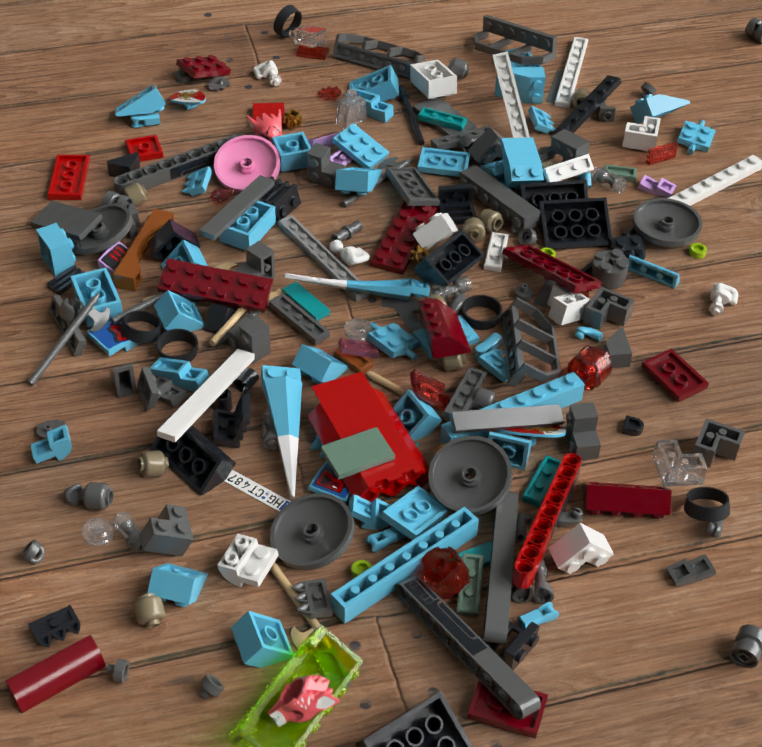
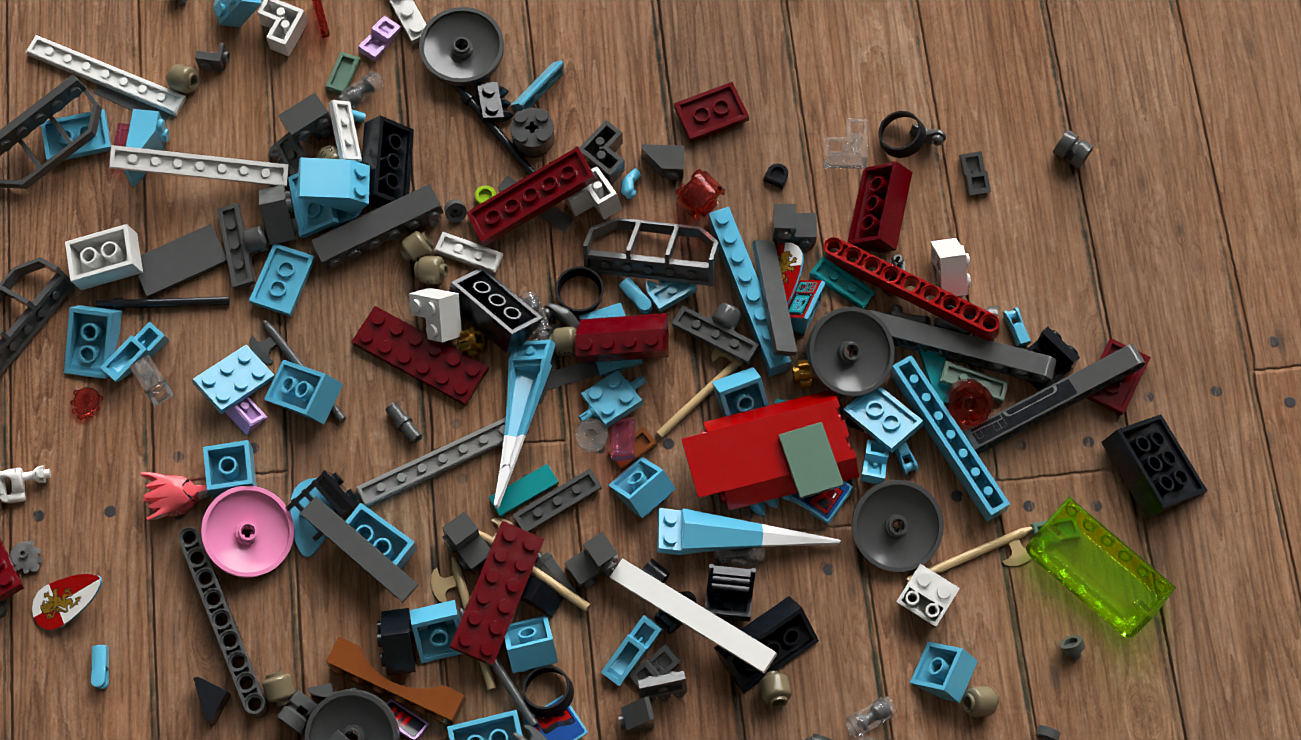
camera: 80 degrees left, 25 degrees up
medium azure slope [114,84,166,116] -> none
red tile [125,135,164,162] -> none
dark grey brick [140,504,193,556] -> none
black tyre [156,329,198,362] -> none
medium azure plate [182,166,212,196] -> none
clear red piece [210,188,235,202] -> none
white sticker [225,470,291,512] -> none
medium azure slope [231,611,294,668] -> none
red tile [253,102,285,125] -> none
coral piece [268,675,340,727] -> none
pearl gold gear [282,109,303,129] -> none
dark grey plate [292,578,333,619] -> none
lavender slope [307,131,340,148] -> none
dark grey brick [307,143,345,189] -> none
white piece [329,240,370,266] -> none
lime tile [351,560,372,579] -> none
dark grey tile [385,167,440,206] -> none
clear red slope [410,369,450,411] -> none
teal tile [417,107,467,131] -> none
black plate [437,183,477,225] -> none
dark grey head [447,58,470,80] -> none
dark grey tile [514,283,533,302] -> none
medium azure plate [528,106,556,134] -> none
black slope [536,197,612,250] -> none
black plate [554,75,621,134] -> none
lime tile [688,243,707,259] -> none
dark grey brick [691,418,745,468] -> none
white piece [709,283,738,316] -> none

